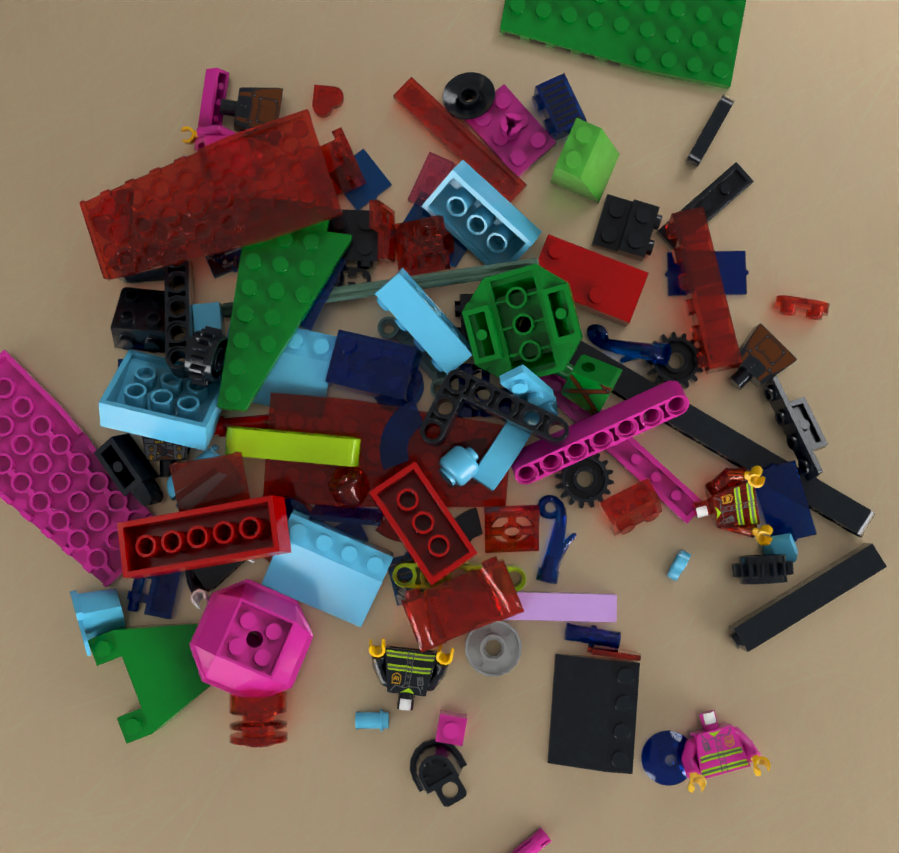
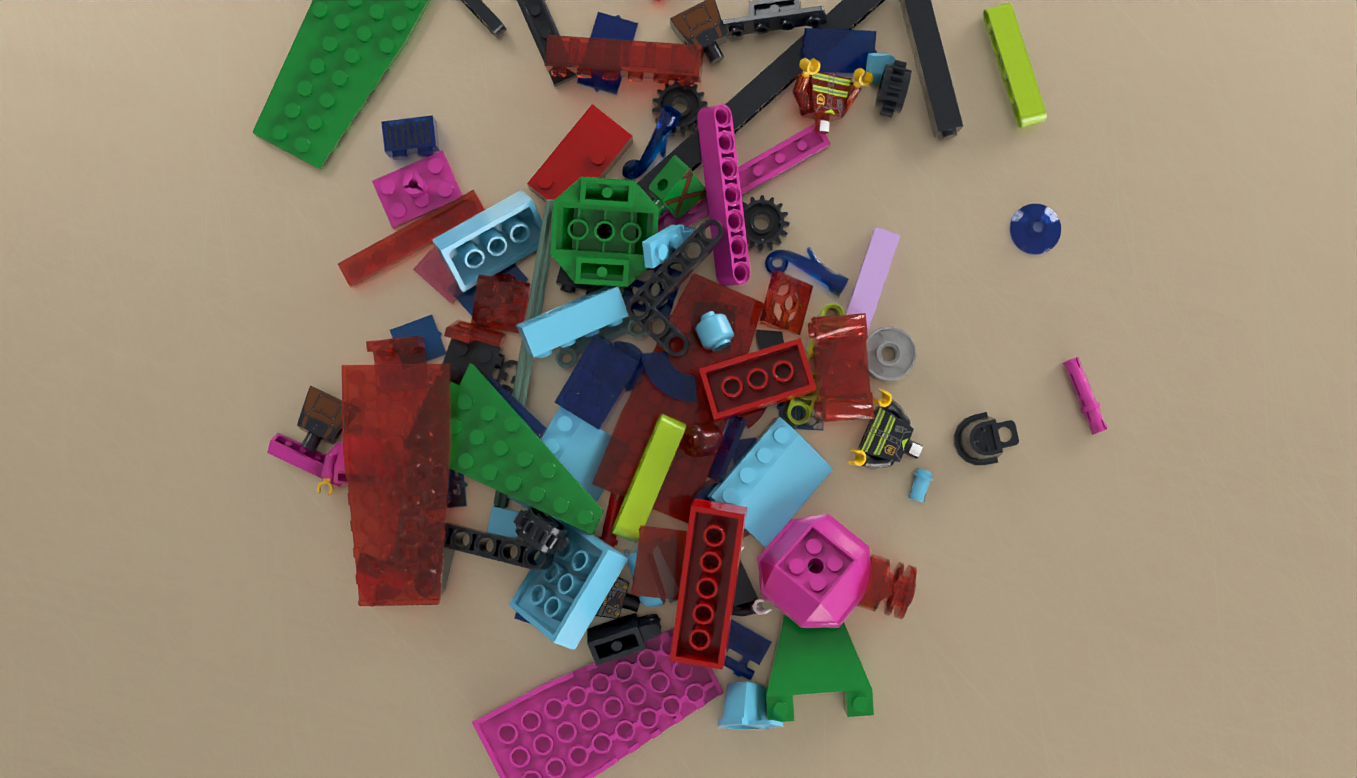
camera: 70 degrees left, 0 degrees up
black bracket [111,287,165,353] -> none
clear red tile [312,84,344,118] -> none
dark pink brick [435,710,467,746] -> none
black dish [442,72,495,120] -> none
medium azure slope [473,407,540,492] -> none
black slope [547,654,640,774] -> none
bright green slope [550,118,620,203] -> none
clear blue pin [564,623,621,649] -> none
clear red piece [587,645,641,661] -> none
black plate [591,194,663,261] -> none
clear red bracket [600,479,662,536] -> none
medium azure tile [667,549,691,581] -> none
dark pink torso [681,710,771,793] -> none
none -> lime beam [983,2,1047,128]

